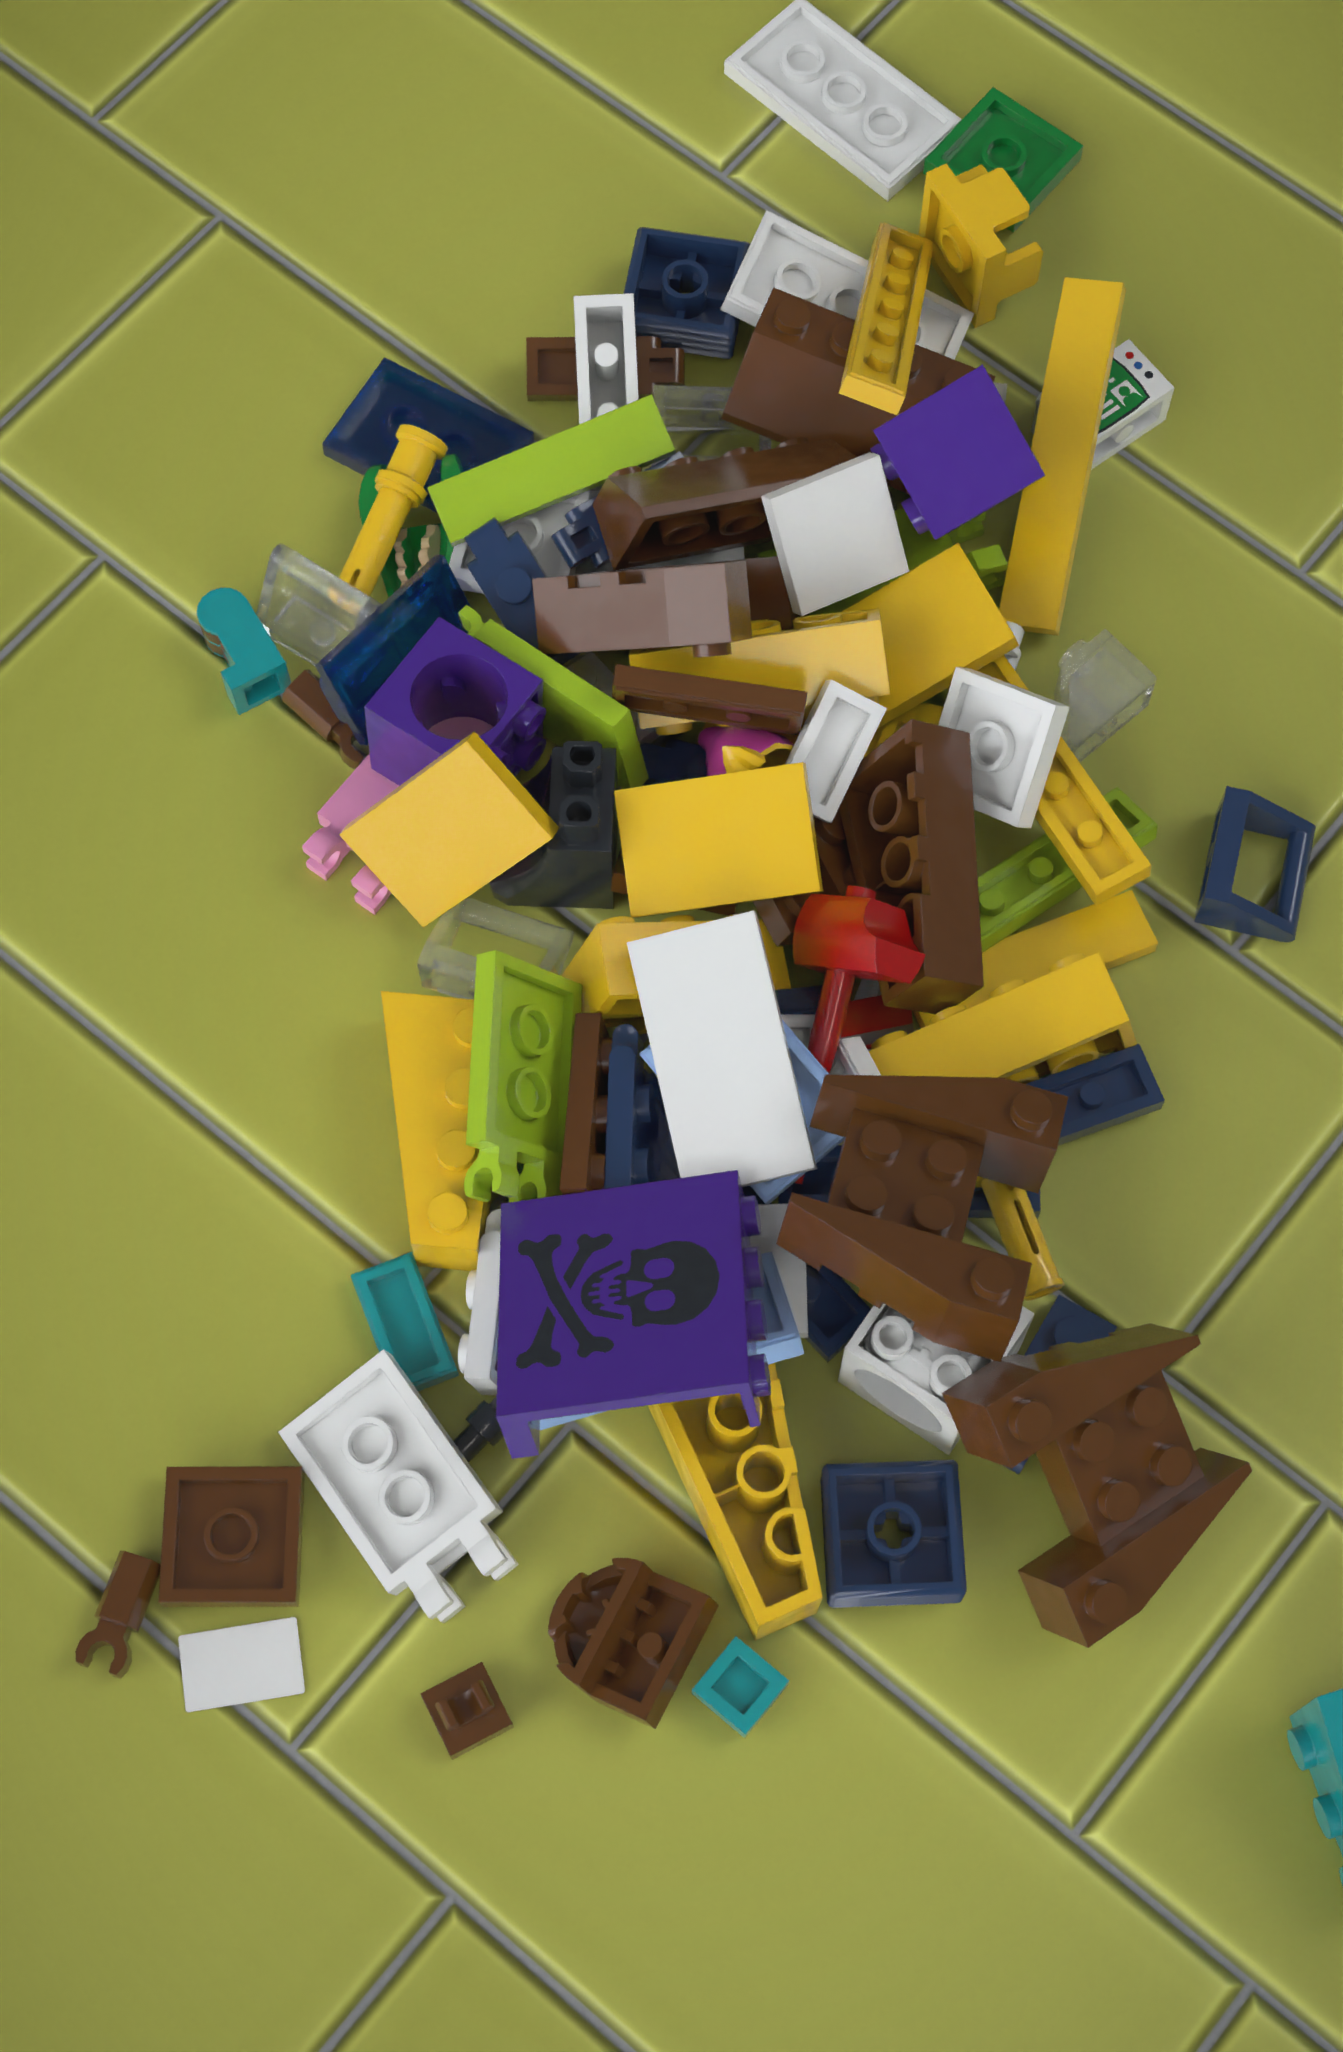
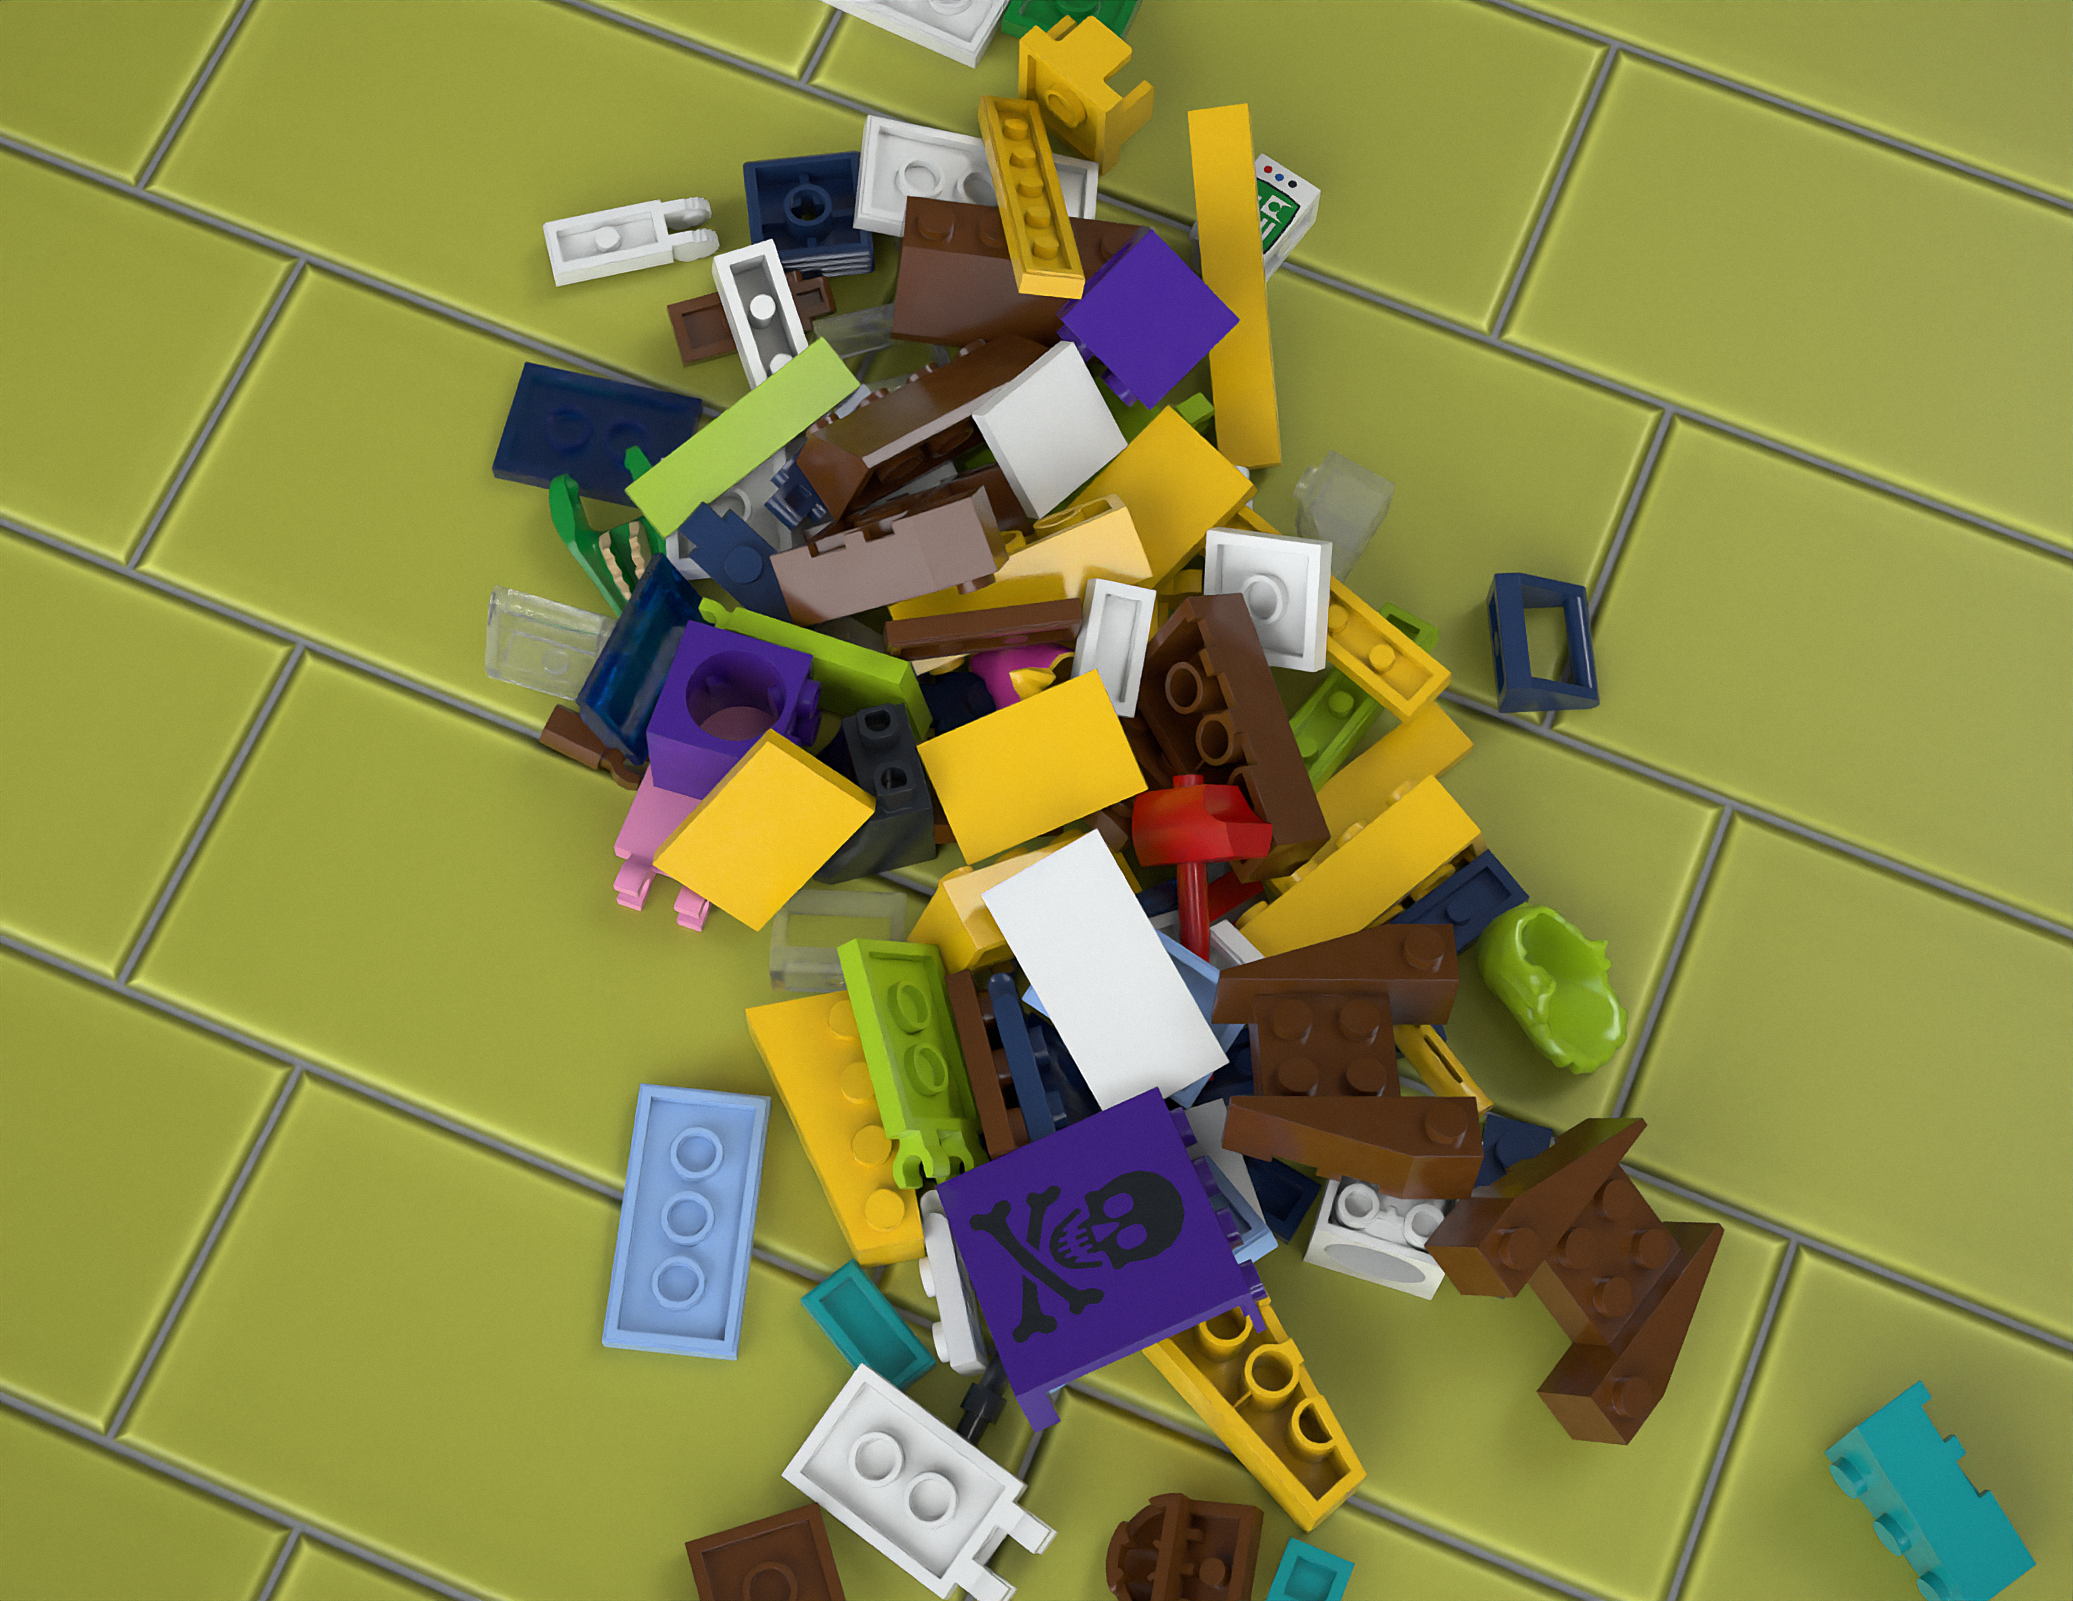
camera: 20 degrees left, 0 degrees up
teal leg [196,588,291,715] -> none
yellow pin [332,424,448,607] -> none
dark blue brick [820,1460,967,1608] -> none
none -> white hinge [543,196,720,287]
none -> light blue tile [602,1083,772,1361]
none -> lime piece [1474,902,1628,1074]

